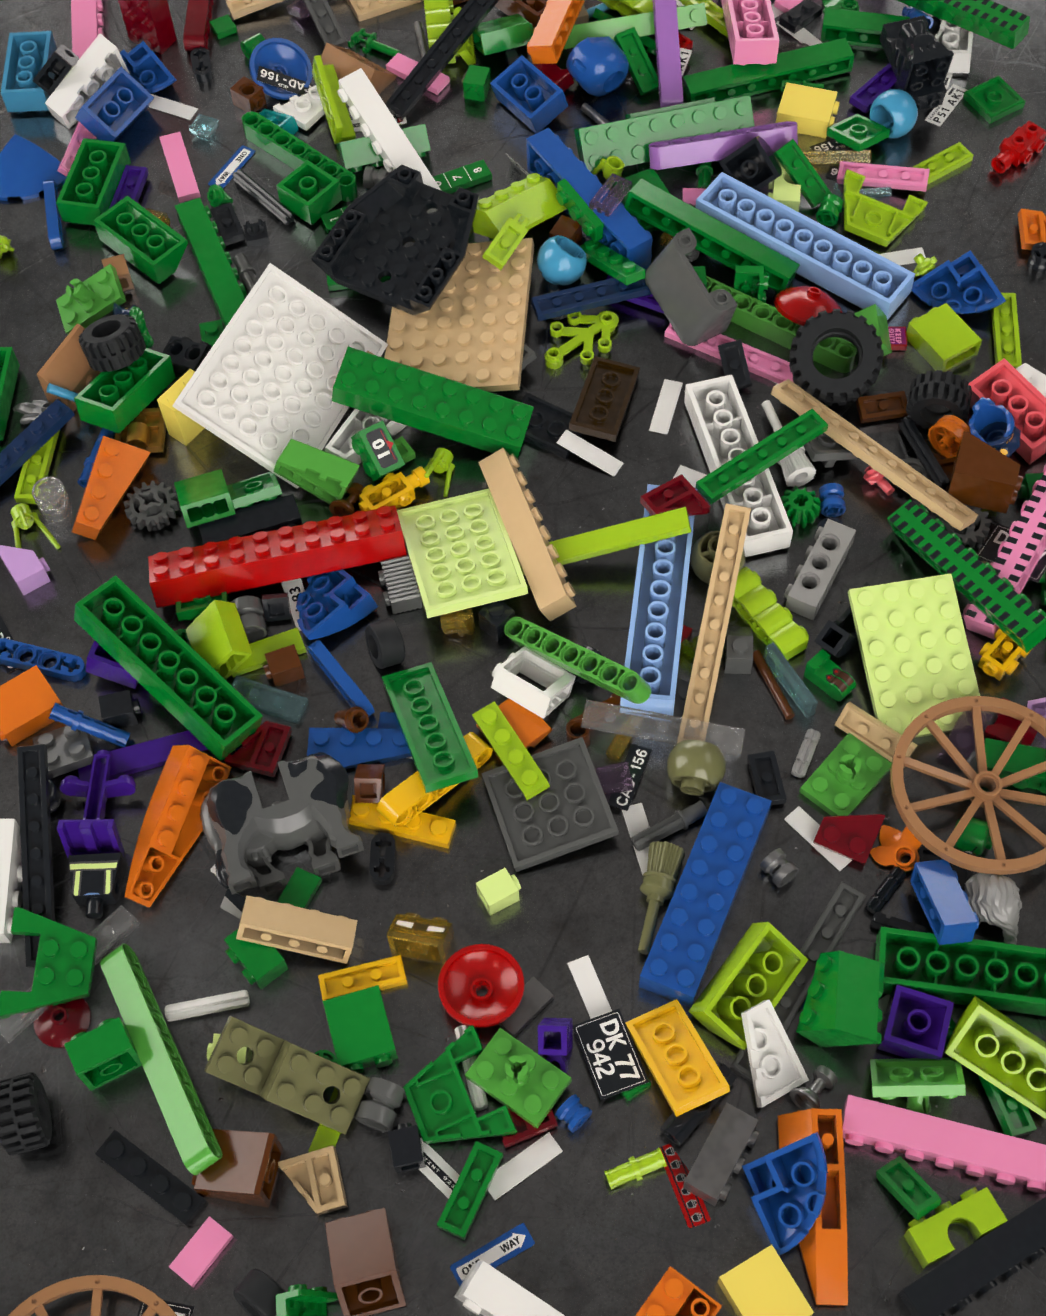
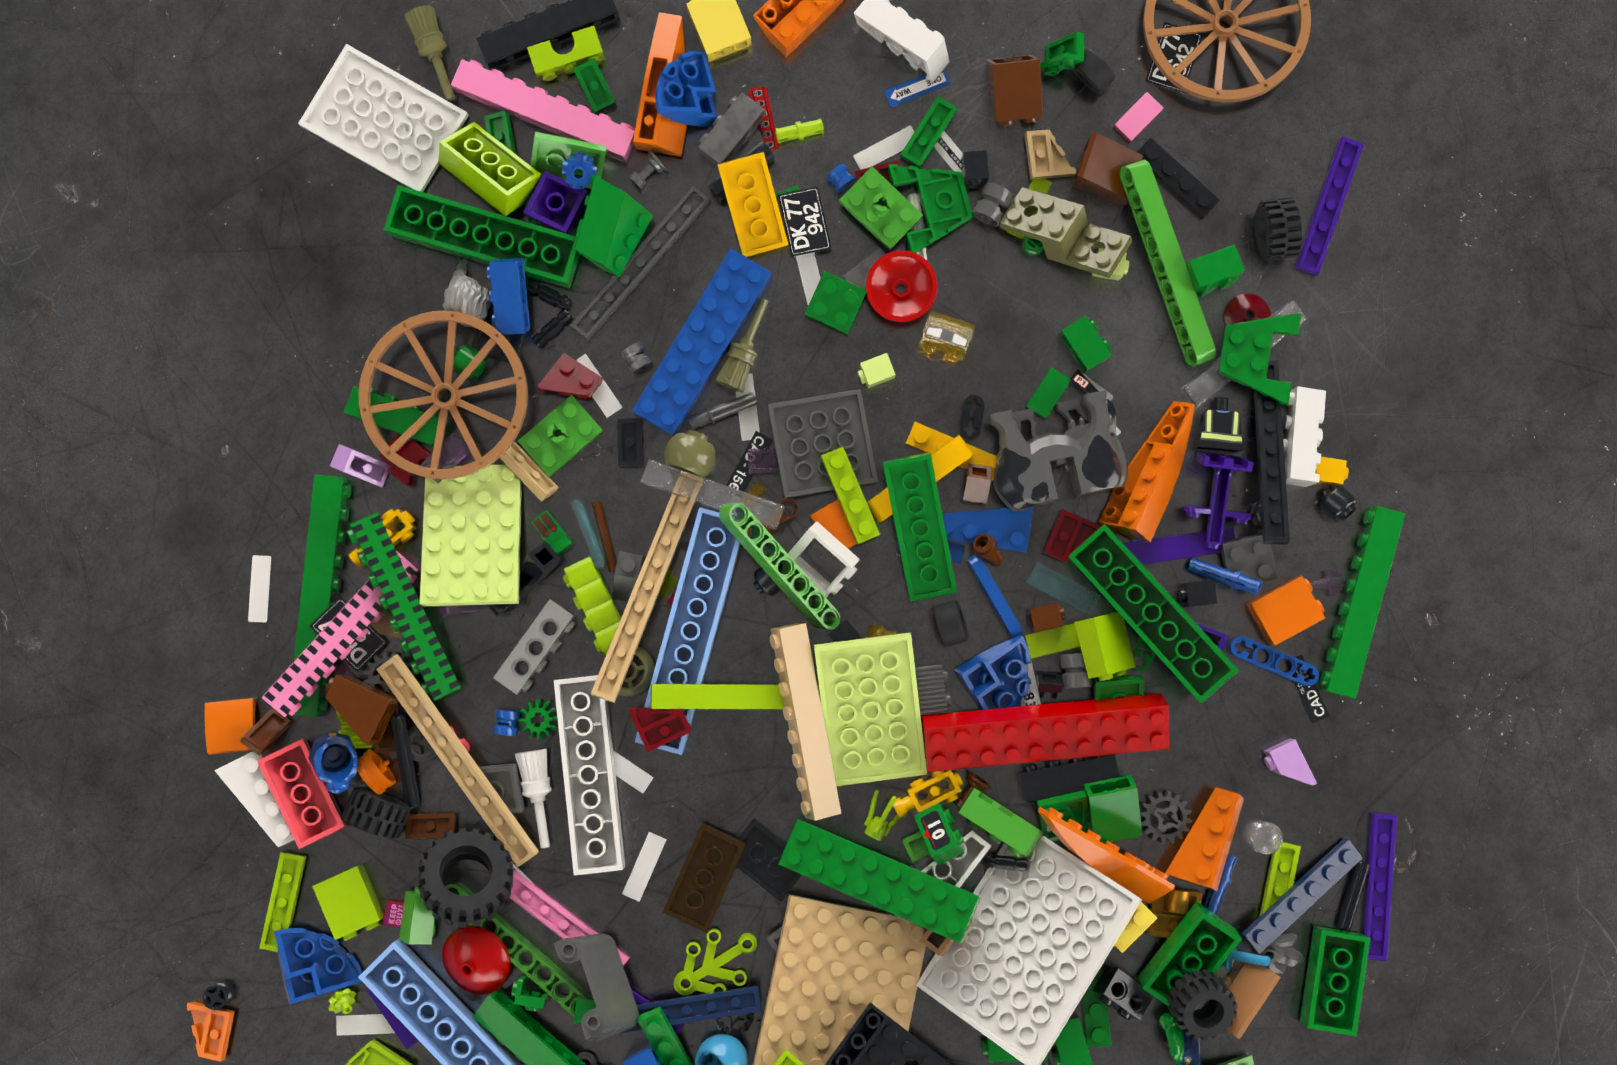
camera: 175 degrees left, 25 degrees up
lime plant [11,503,61,549] -> none
white axle [164,990,250,1022] -> none
tan brick [236,895,358,964] -> none
yellow tile [318,955,407,1001] -> none
green brick [323,985,398,1074] -> none
dark purple brick [538,1018,573,1073] -> none
white sticker [557,429,624,477] -> none
lime slope [688,922,809,1050] -> none
green plate [696,409,828,504] -> none
black plate [718,339,752,390] -> none
white wing [741,999,809,1108] -> none
light grey axle [791,729,821,779] -> none
orange plate [870,825,922,872] -> none
none -> blue brick [562,152,597,189]
none -> green plate [805,271,866,334]
none -> black axle [982,854,1030,872]
none -> orange wedge [1038,807,1175,904]

